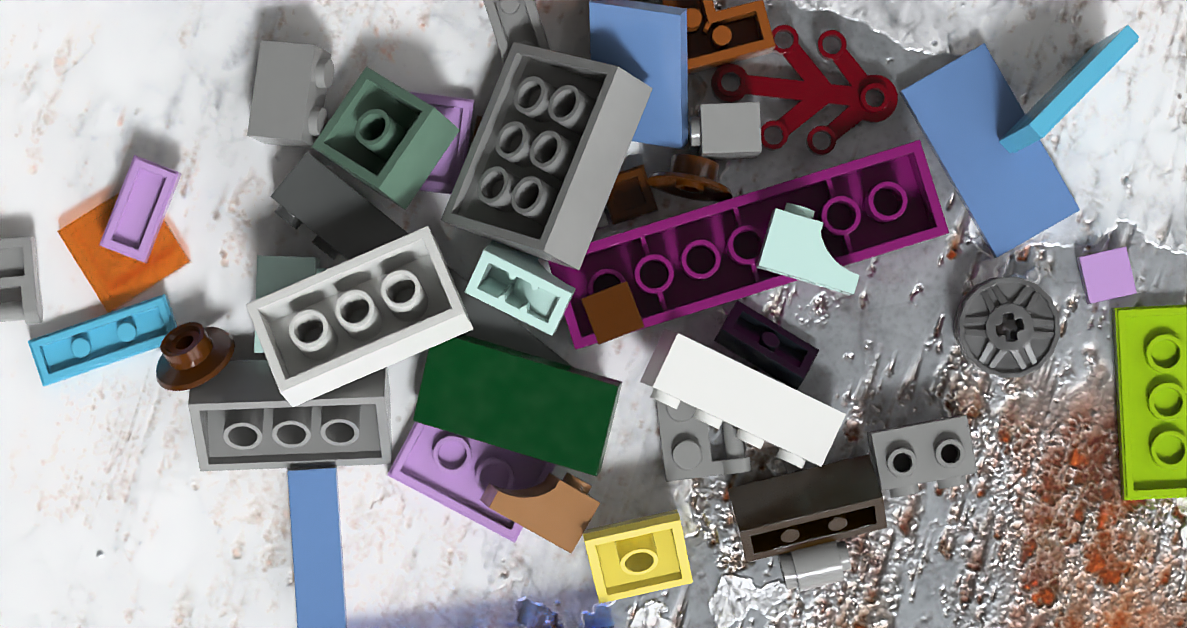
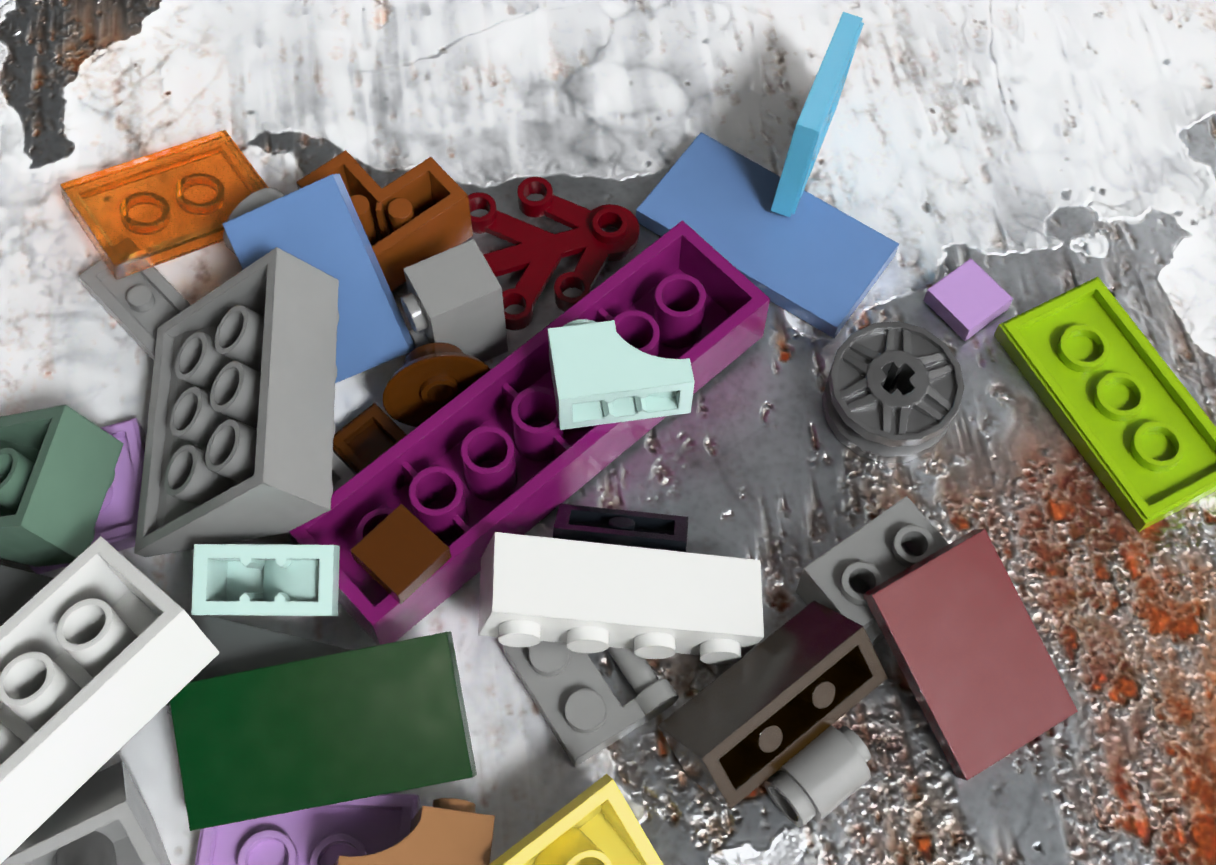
camera: 25 degrees left, 25 degrees down
none -> tile [863,529,1078,781]

